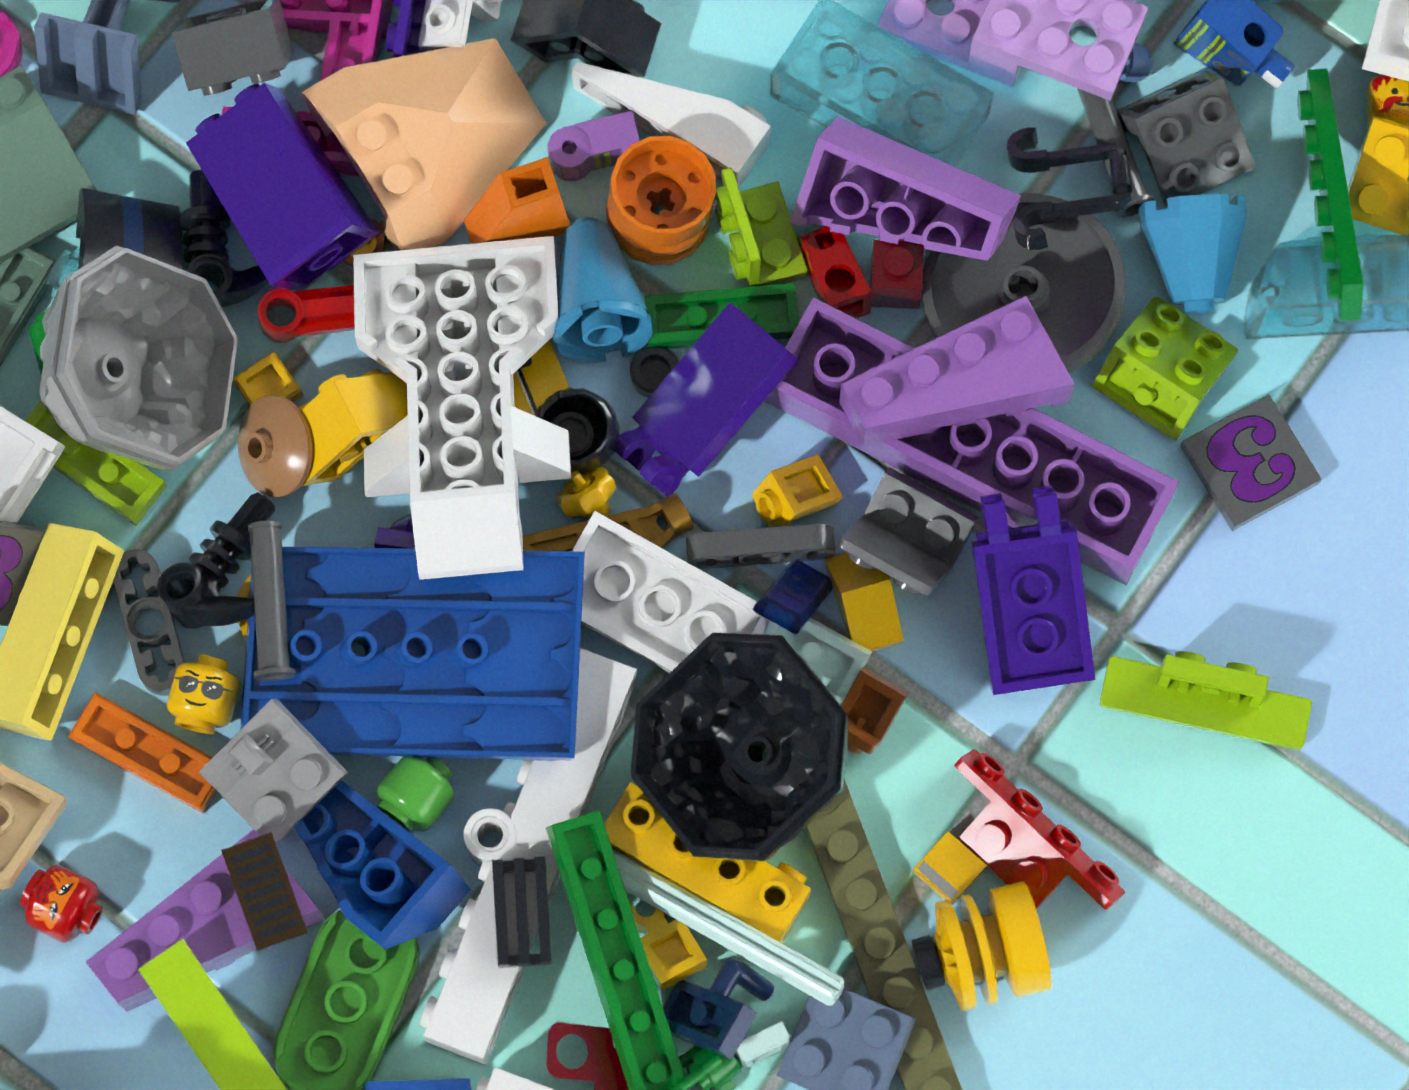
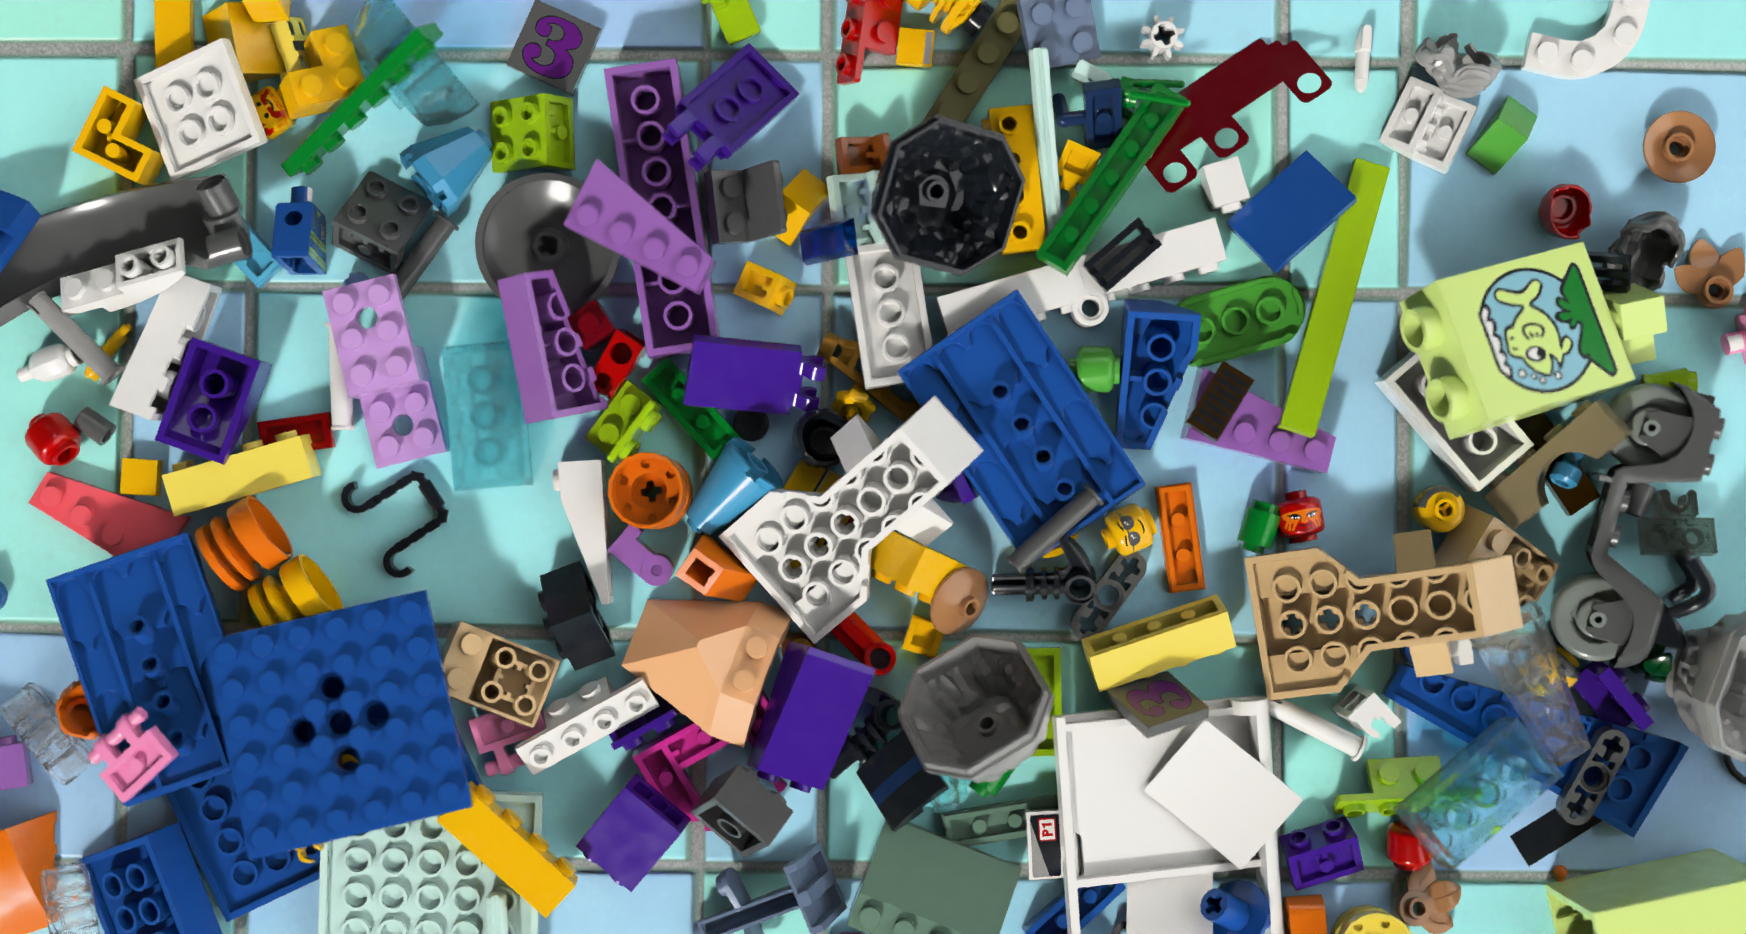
camera: 125 degrees left, 15 degrees up
light grey hinge [199,698,348,844] -> none
dark grey beam [686,524,836,569] -> none
black piece [1006,127,1132,250] -> none
none -> green brick [1237,499,1281,555]

